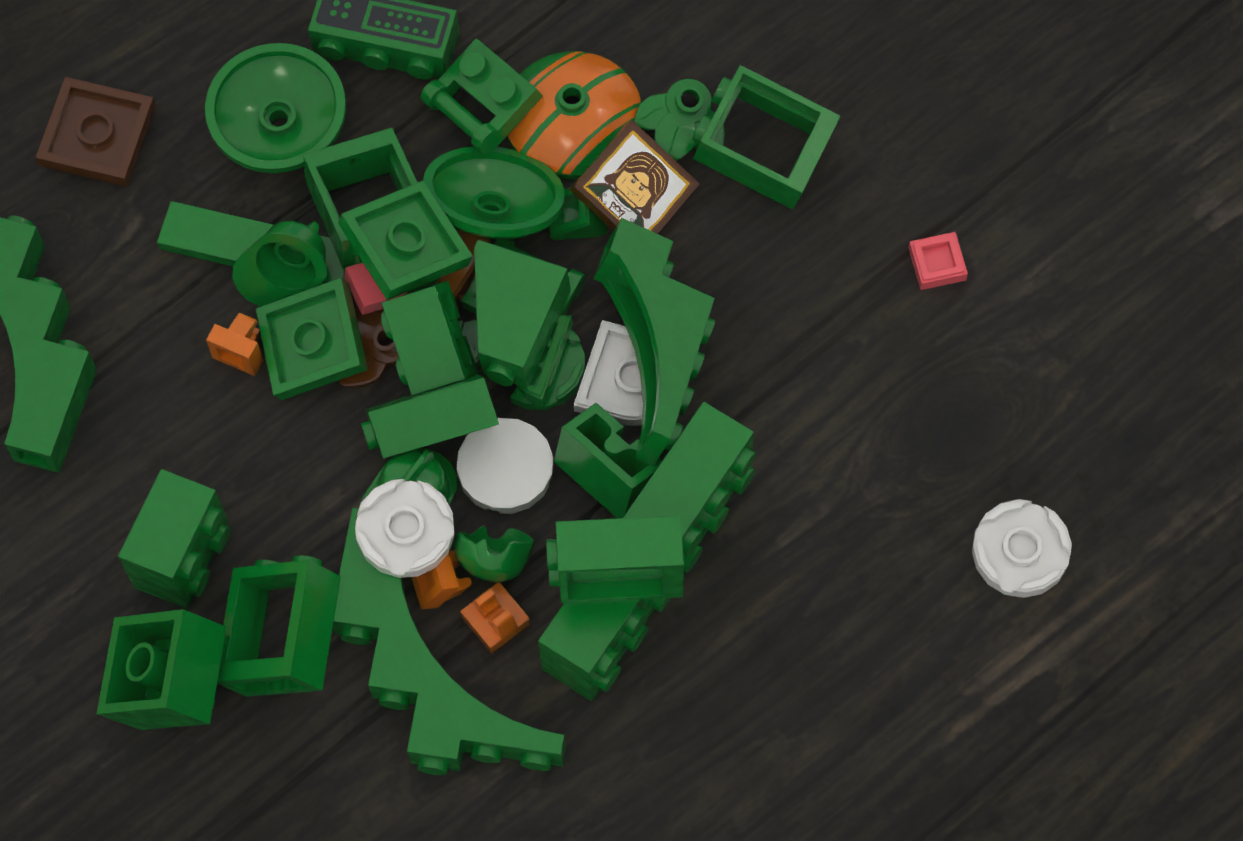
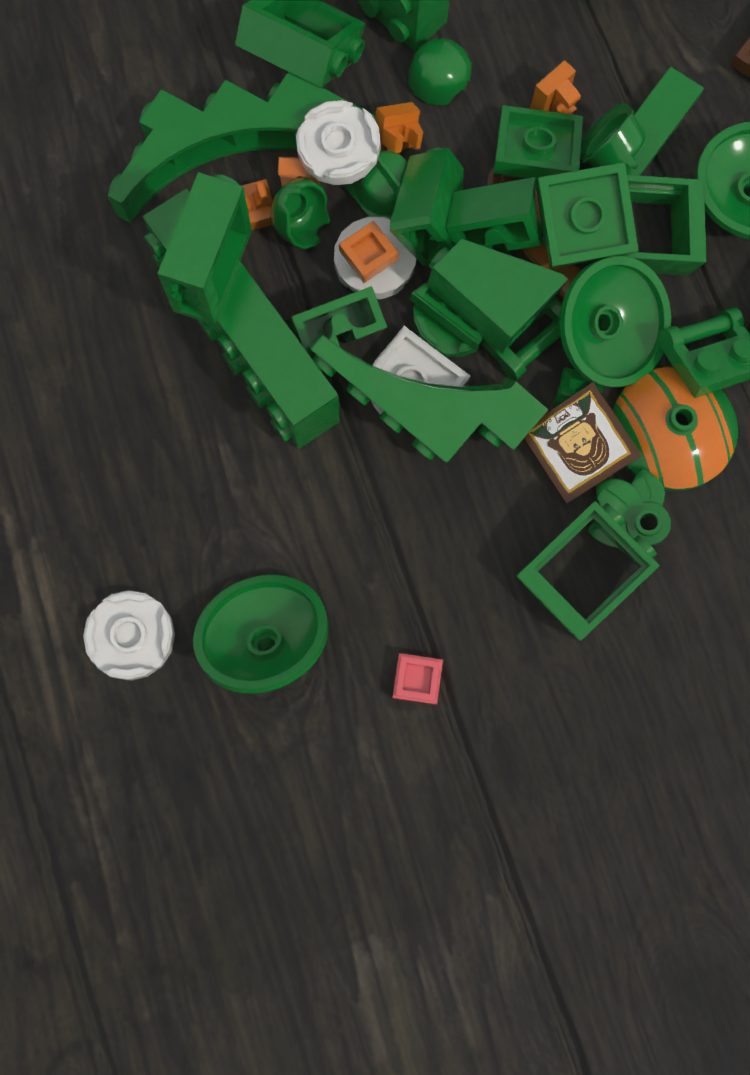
camera: 105 degrees right, 10 degrees up
none -> green dish [193,575,329,694]
none -> orange tile [339,220,399,283]
none -> orange tile [375,102,423,153]
none -> green hair [408,38,472,106]

